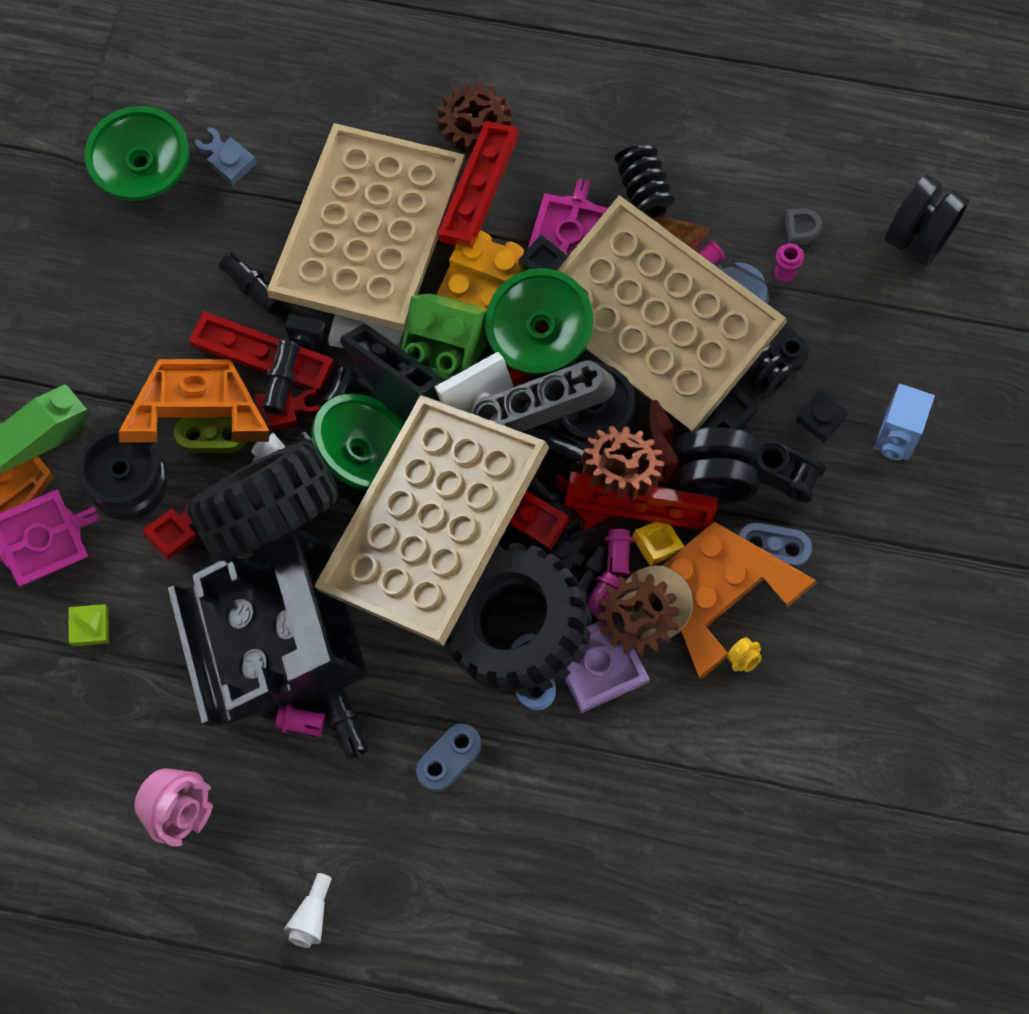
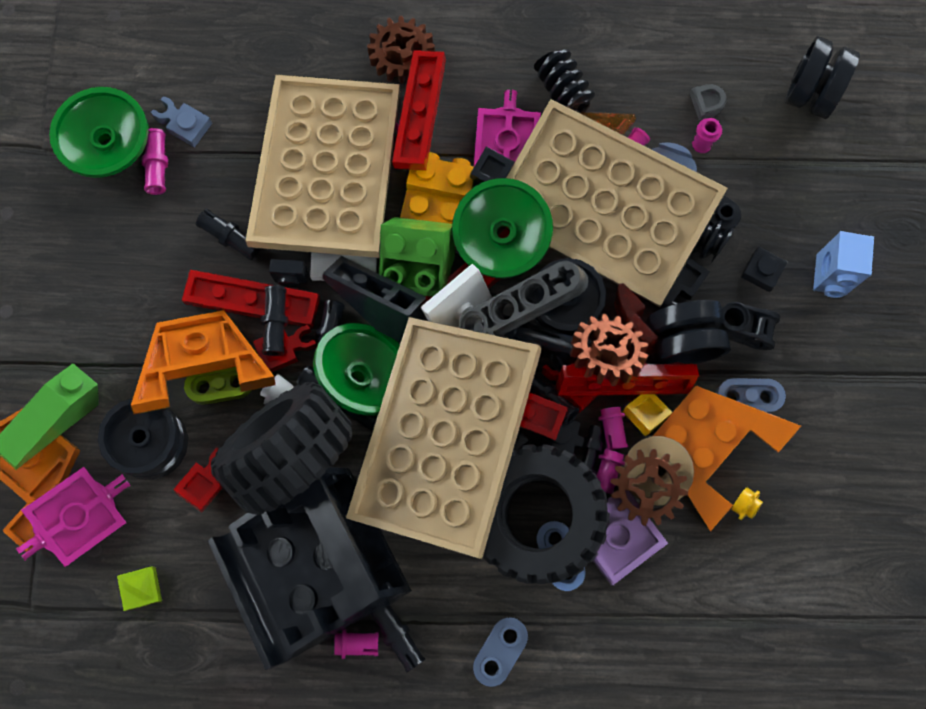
camera: 15 degrees left, 5 degrees up
none -> dark pink pin [142,128,168,195]

